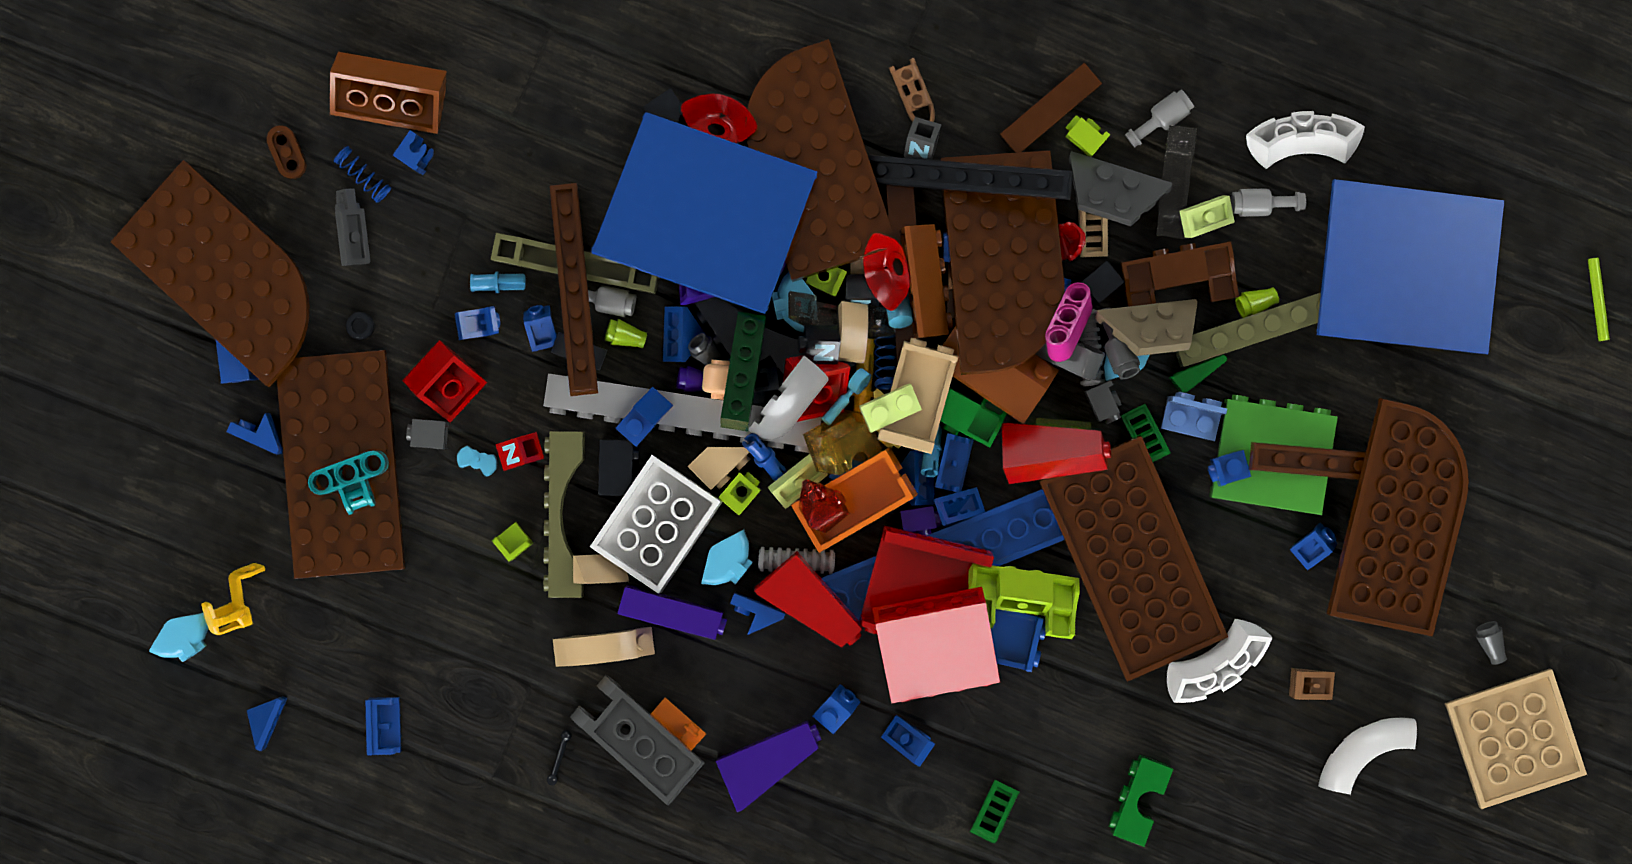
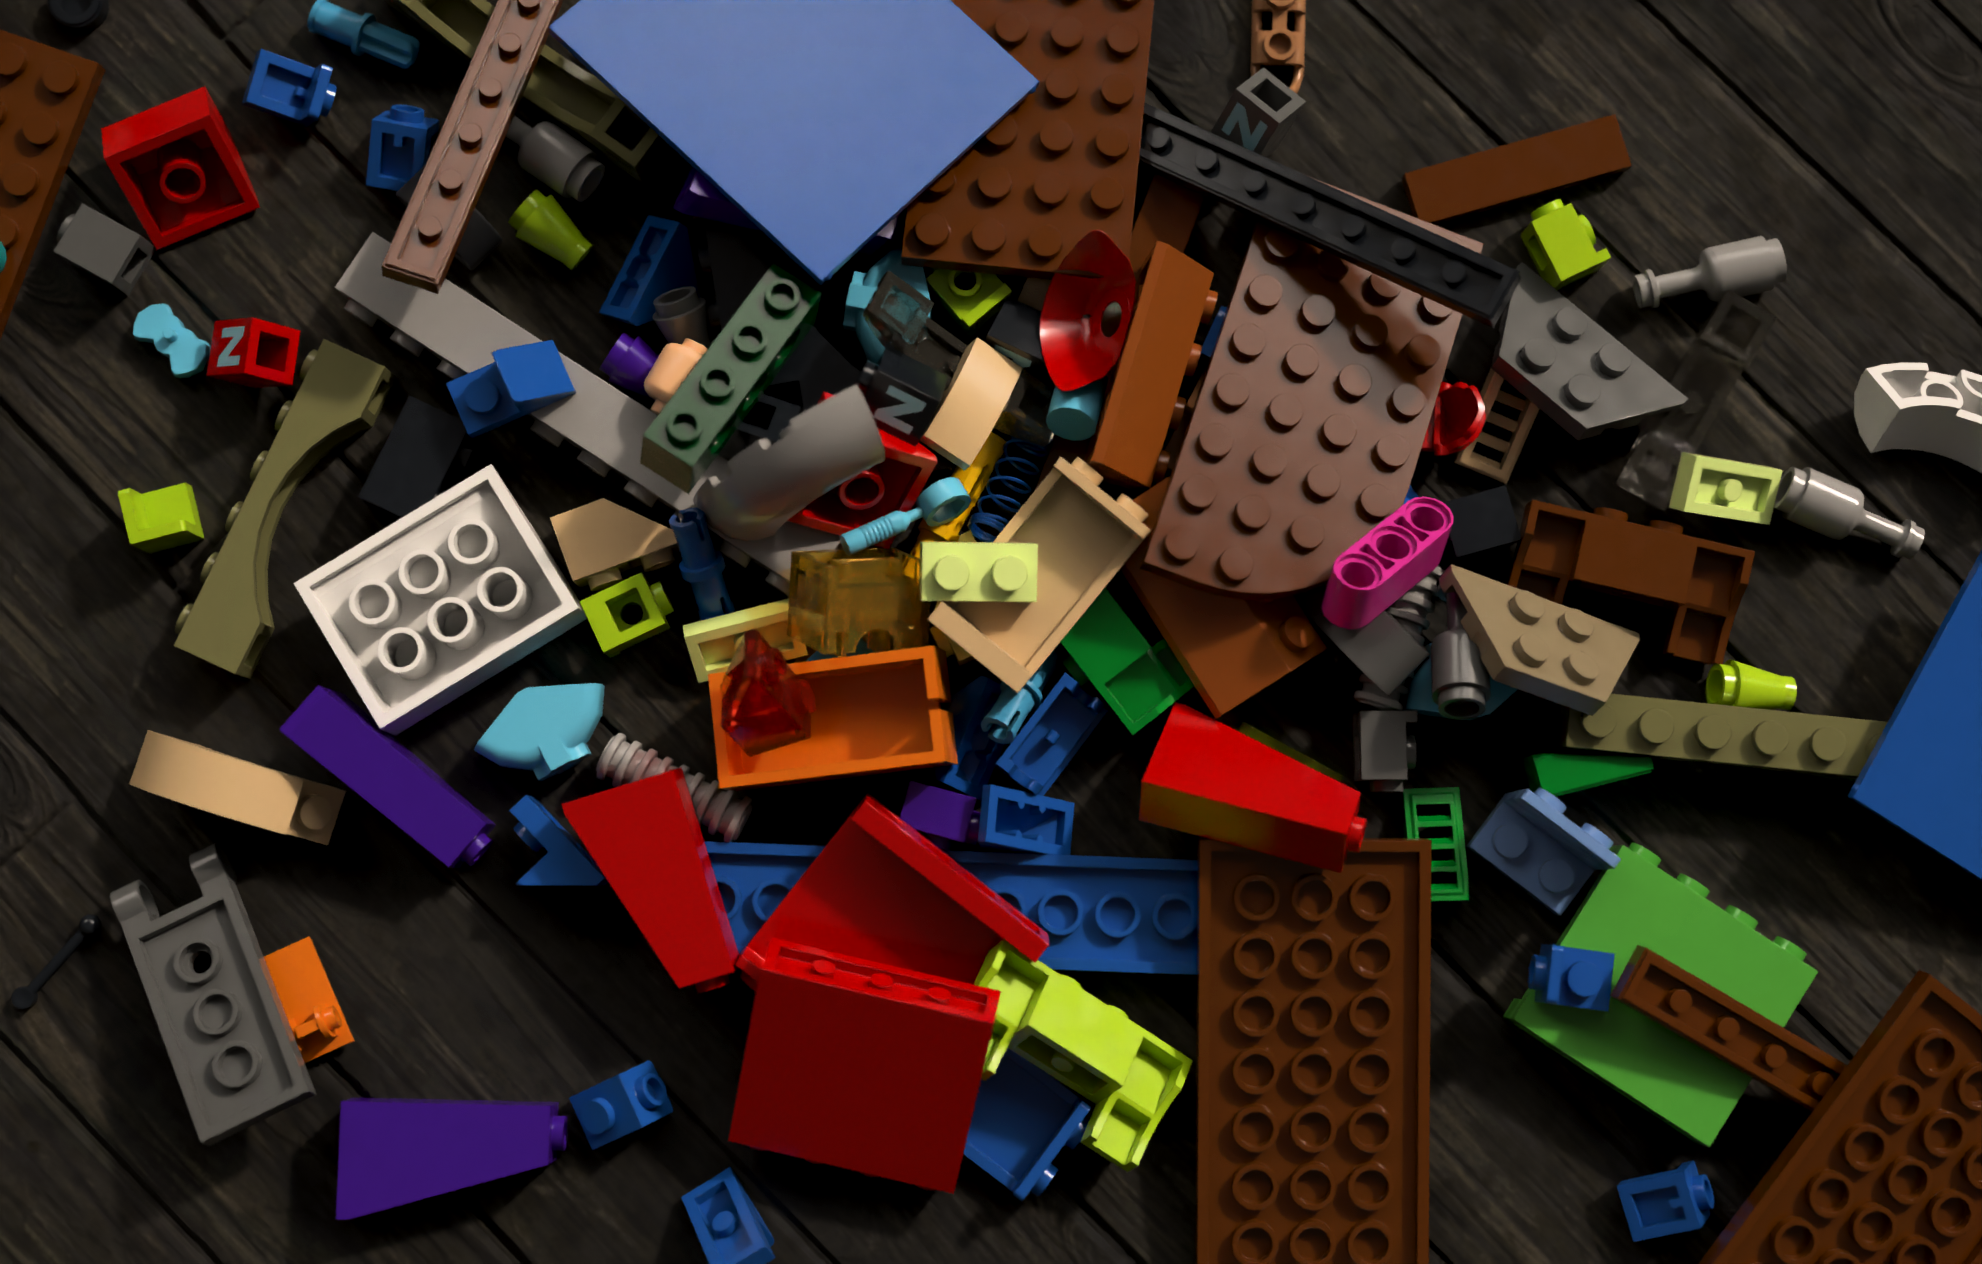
camera: 25 degrees right, 5 degrees down
tan slope [573,554,629,584] -> none

